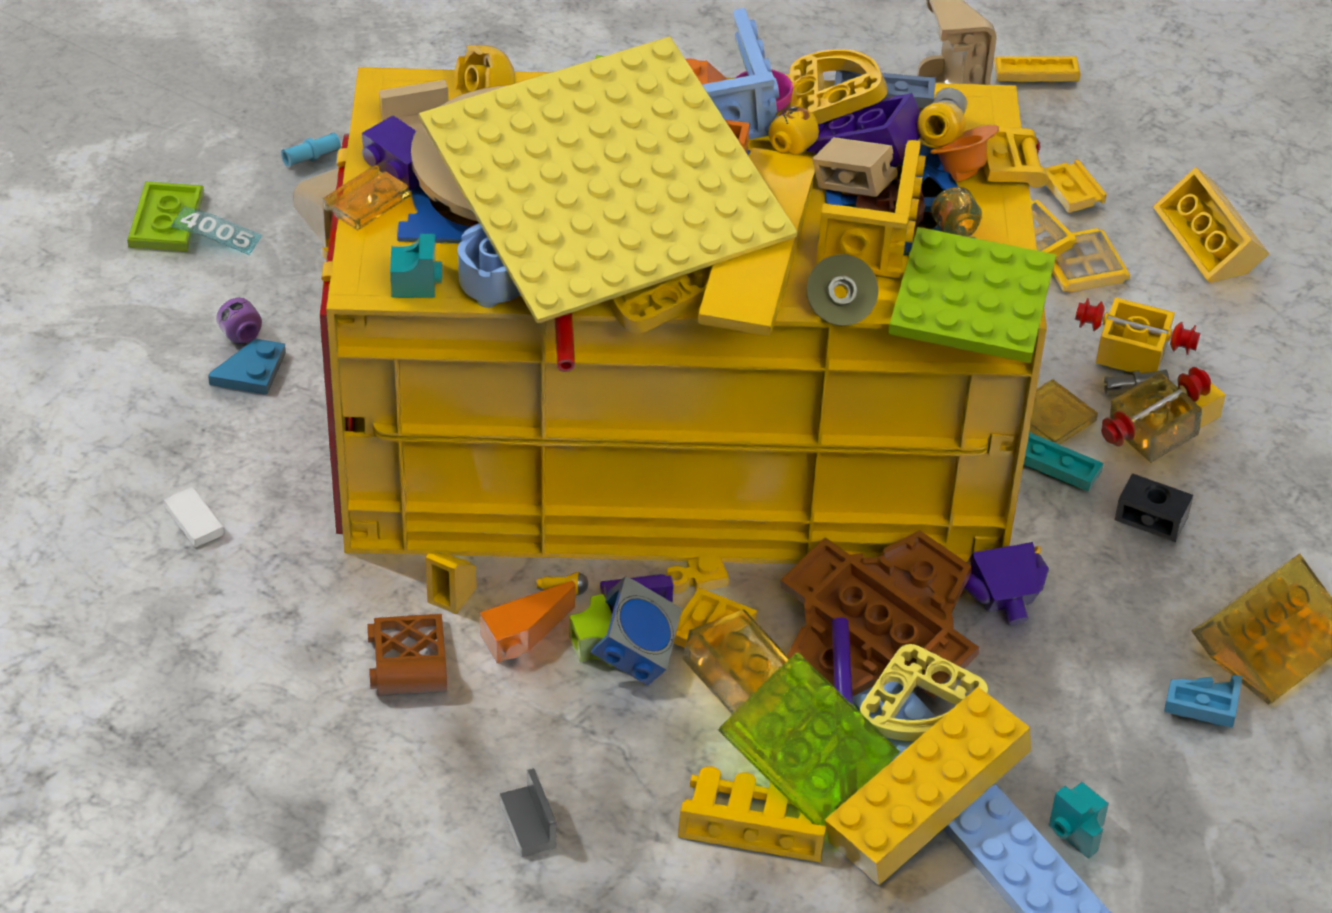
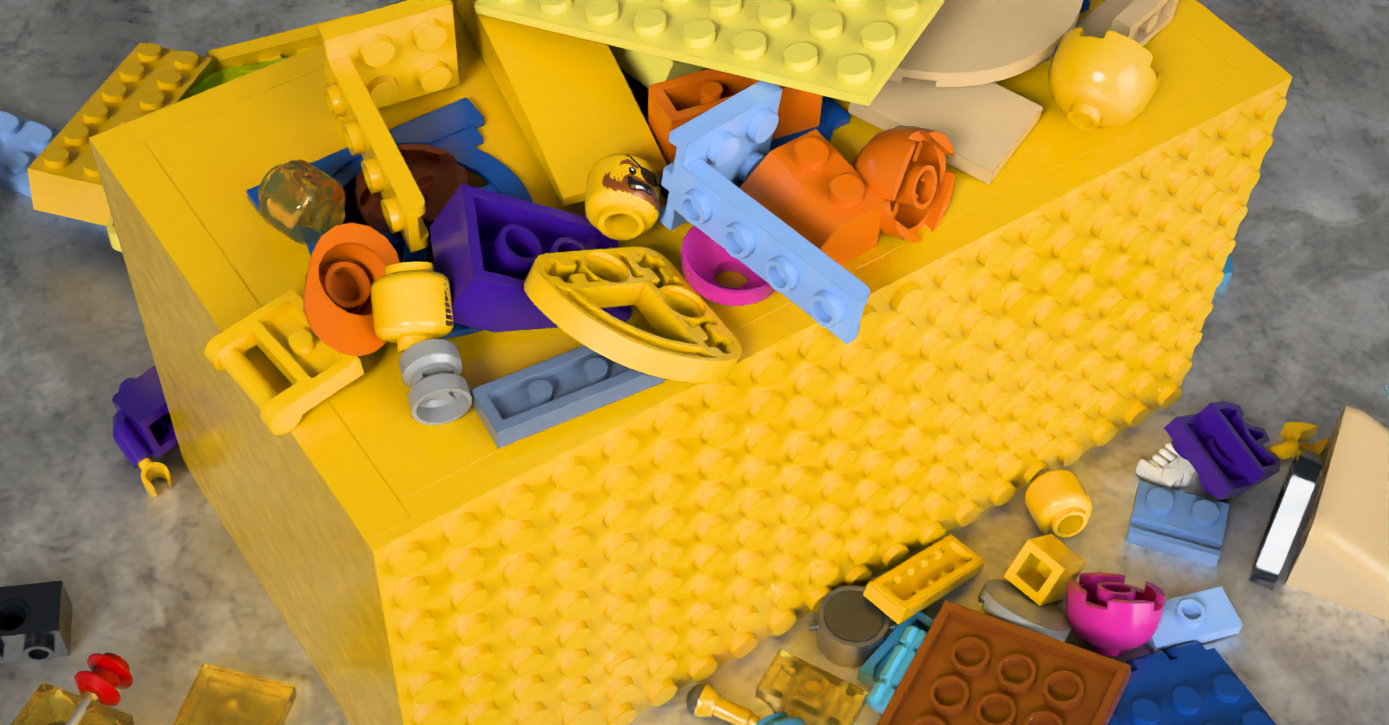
camera: 145 degrees right, 5 degrees up
medium lavender head [216,297,262,343] -> none
tan brick [812,137,898,197] -> none
lime plate [888,227,1056,363] -> none
teal plate [1024,432,1104,492] -> none

